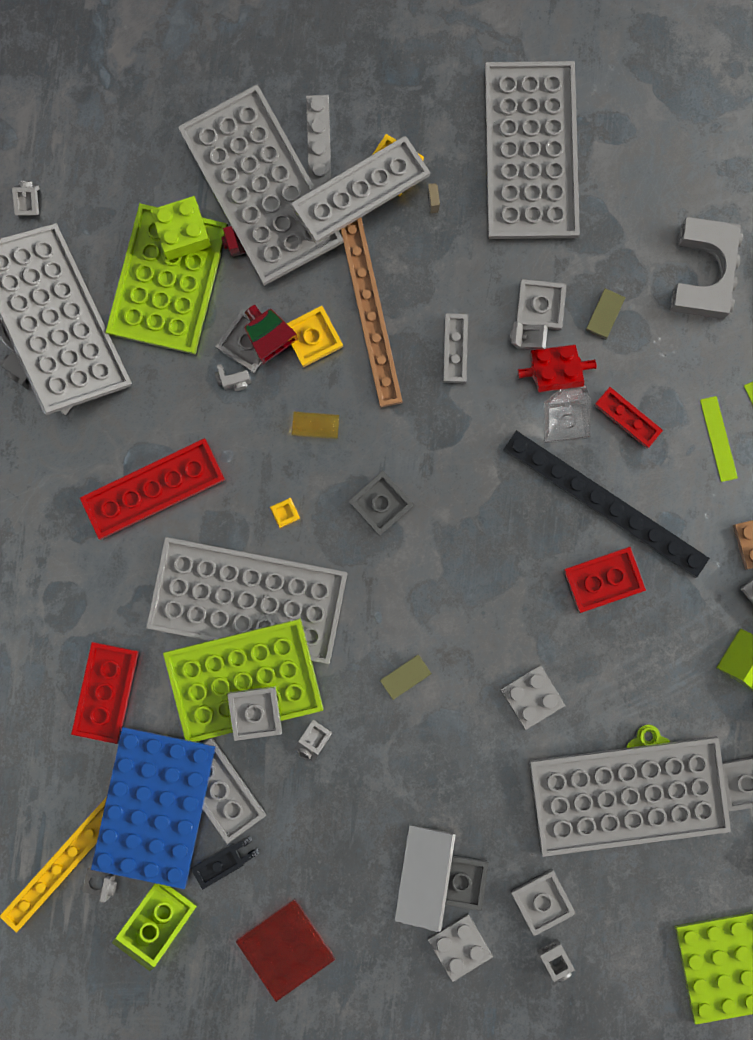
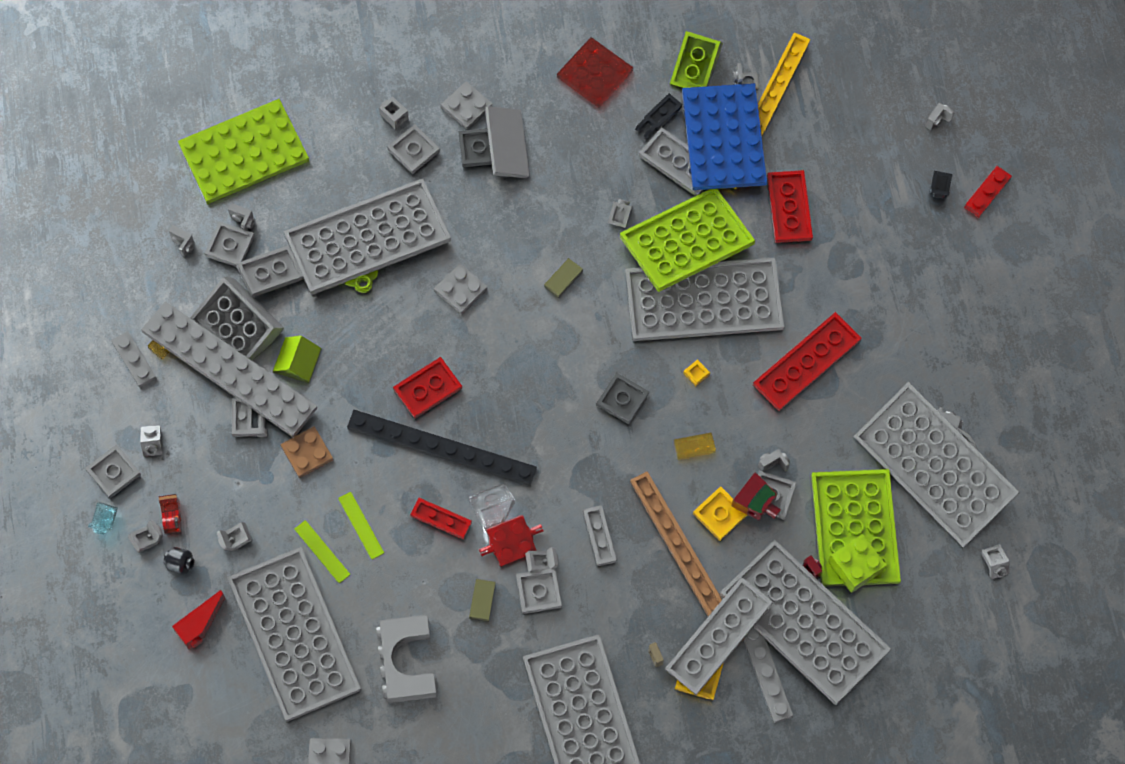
camera: 160 degrees right, 15 degrees down
light grey plate [227,686,282,741] -> none

